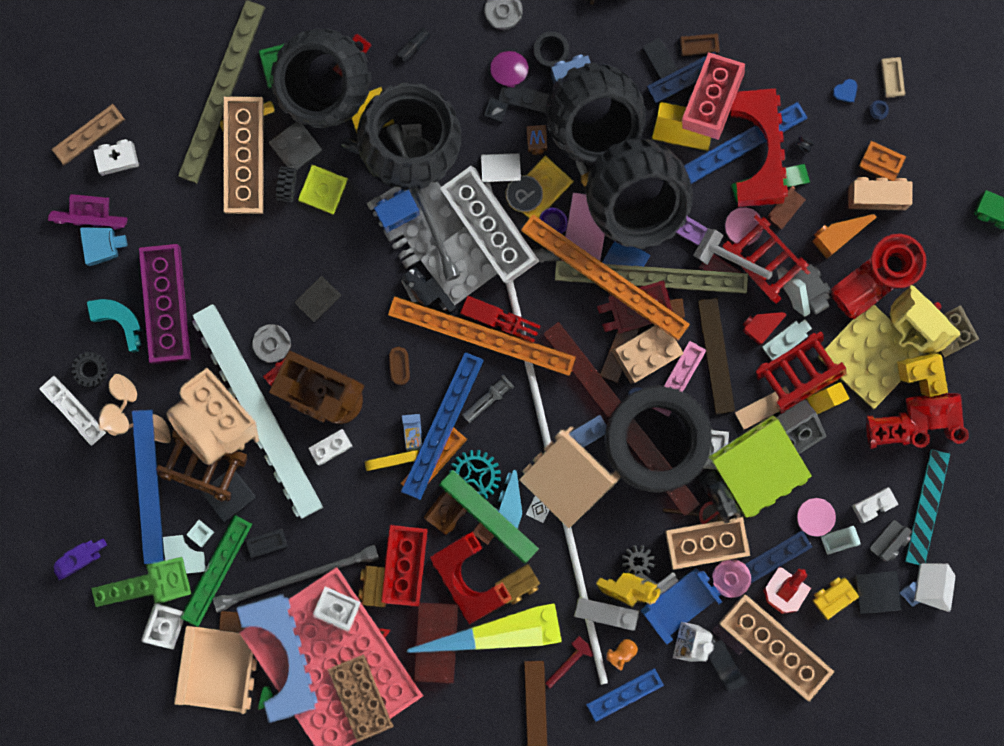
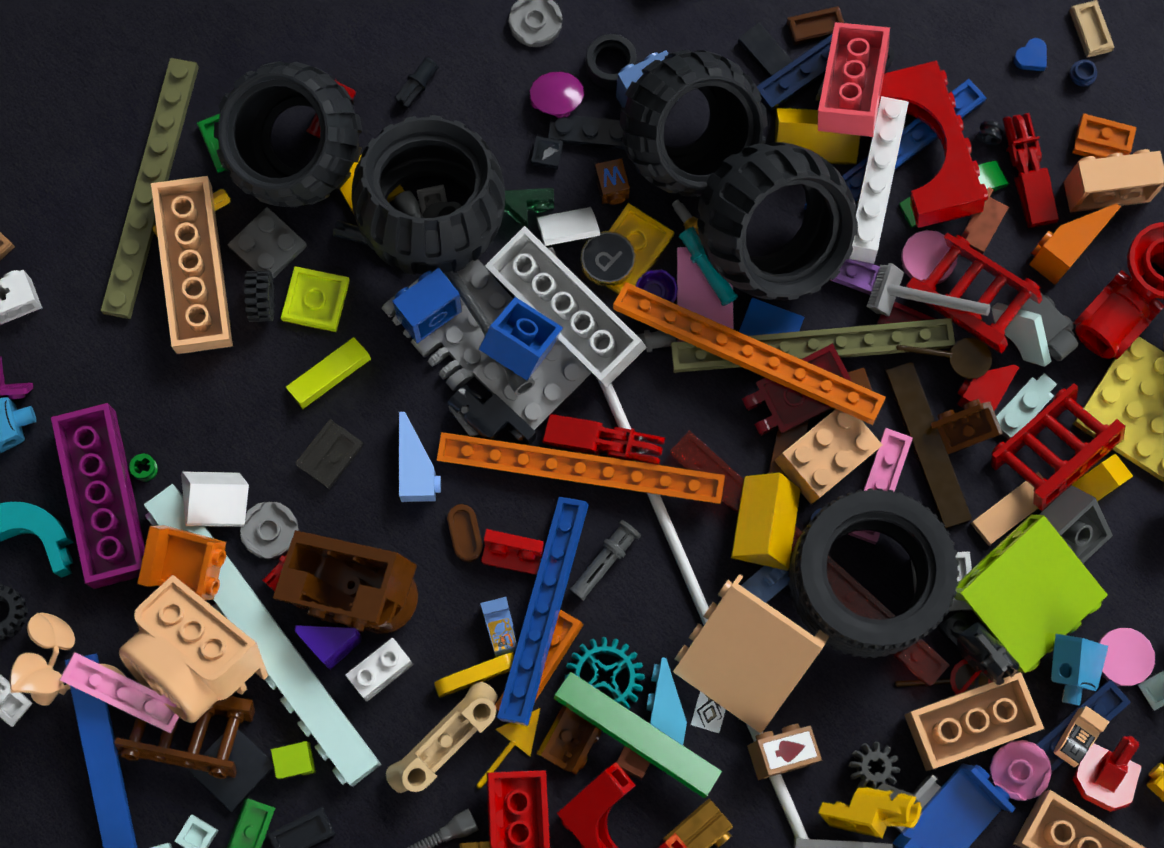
camera: 10 degrees left, 10 degrees down
none -> bright pink plate [59,652,179,733]
none -> green bush [129,454,158,482]
none -> orange panel [137,525,226,601]
none -> white slope [181,472,249,527]
none -> lime panel [271,741,316,779]
none -> neon yellow slope [286,337,371,409]
none -> dark purple slope [295,626,362,670]
none -> tan plate [386,682,497,793]
none -> light blue slope [399,412,441,502]
none -> yellow piece [477,708,540,789]
none -> blue brick [479,297,563,380]
none -> red bracket [482,529,544,575]
none -> clear green slope [504,188,554,229]
none -> teal pin [679,227,738,306]
none -> yellow slope [731,473,801,571]
none -> brick [747,724,822,780]
none -> white brick [849,96,909,264]
none -> dark brown piece [896,338,992,379]
none -> reddish brown bracket [931,399,1003,454]
none -> red arm [1002,113,1058,228]
none -> dark azure torso [1051,634,1108,706]
none -> light nougat leg [1054,706,1109,768]

